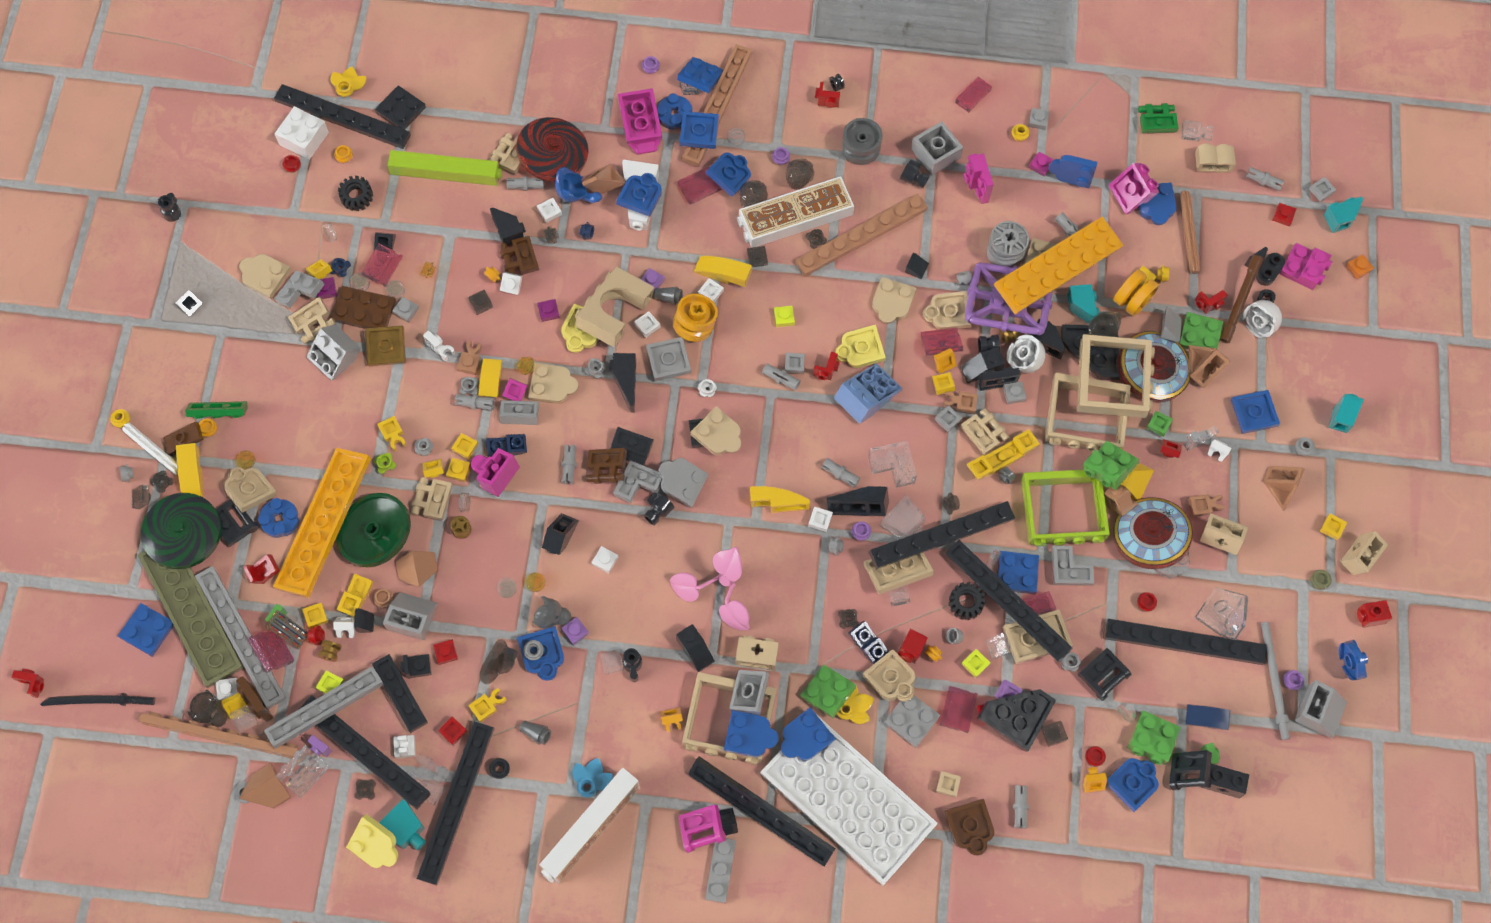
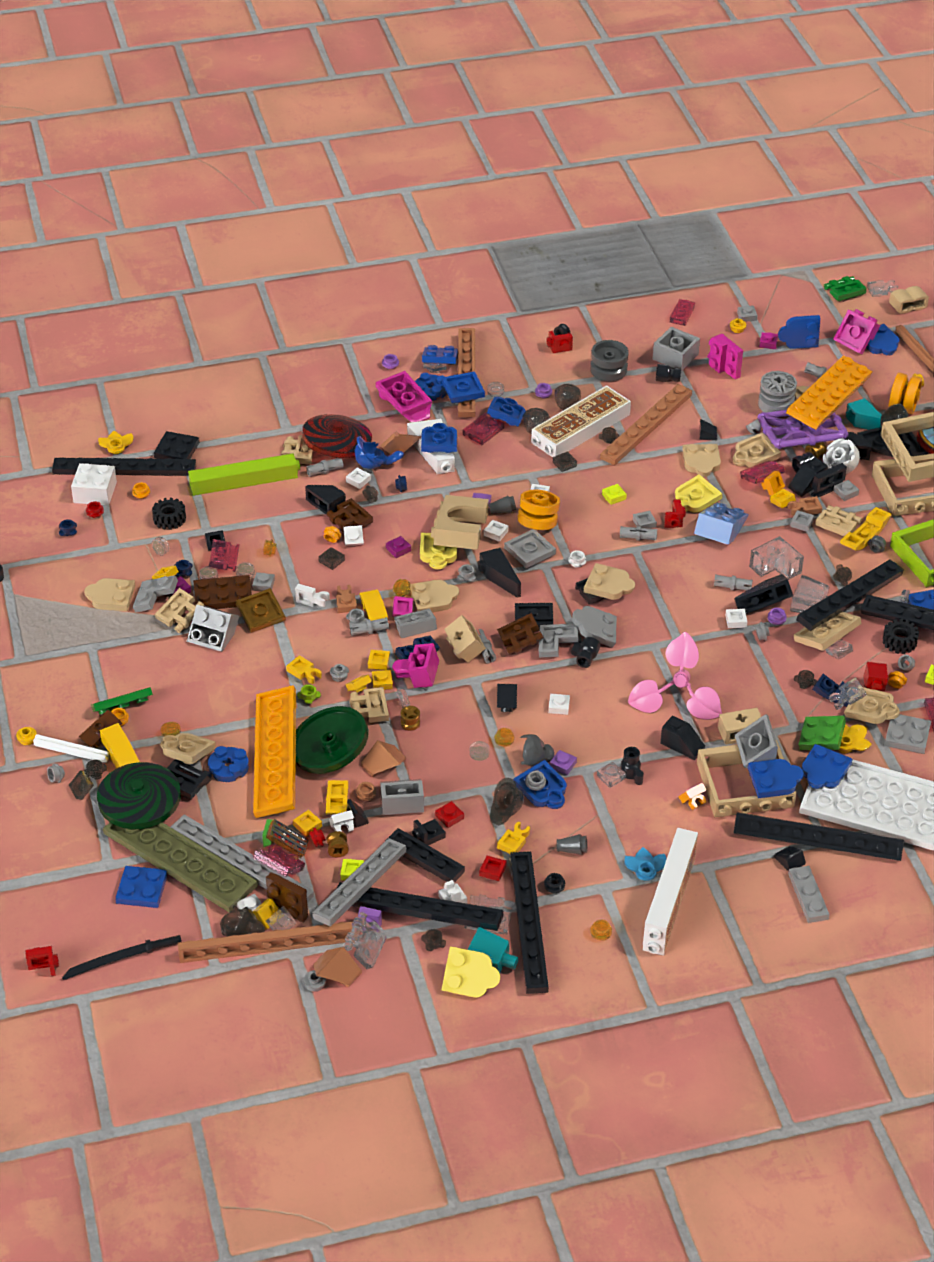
camera: 20 degrees left, 25 degrees down
slope [174,290,203,316] -> none
red bracket [243,554,280,584] -> none
dark pink plate [678,804,726,853] -> none
yellow slope [694,256,752,287] -> none
yellow slope [750,486,810,513] -> none
none -> dark blue plate [59,519,77,536]
none -> tan brick [444,615,486,663]
none -> clear yellow plate [590,920,612,940]
none -> clear plate [829,677,867,710]

